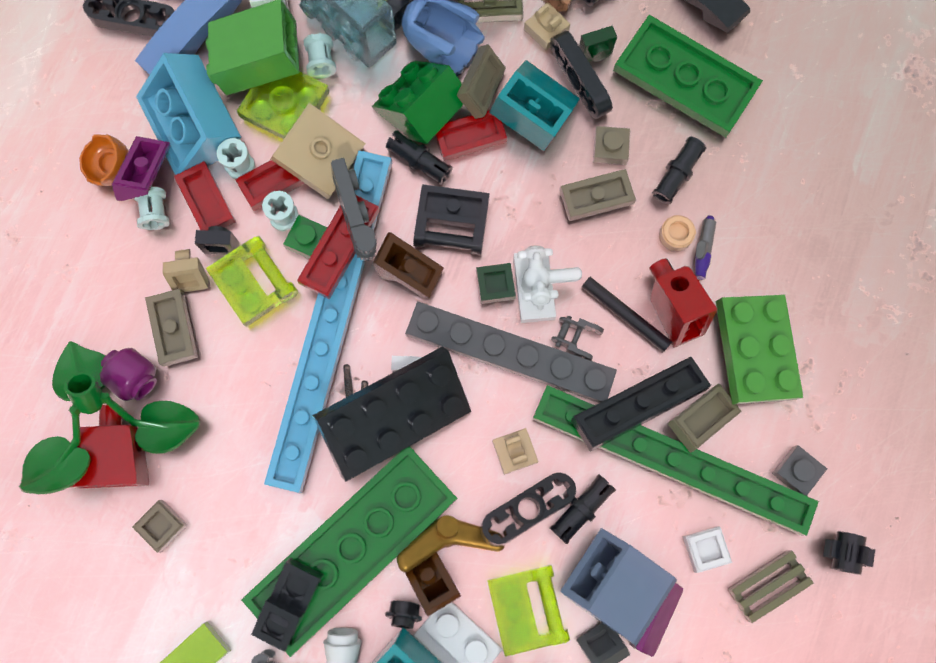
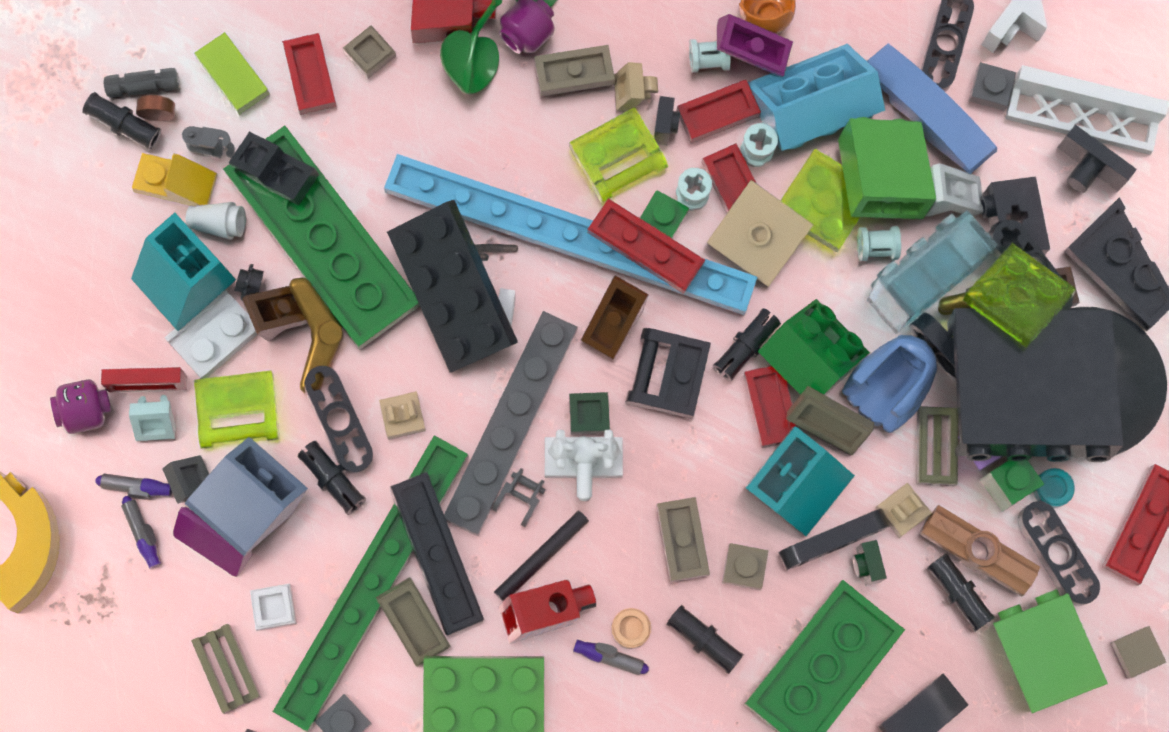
camera: 90 degrees right, 0 degrees up
dark grey hinge [331,158,377,262] -> none
none -> red tile [282,33,337,115]

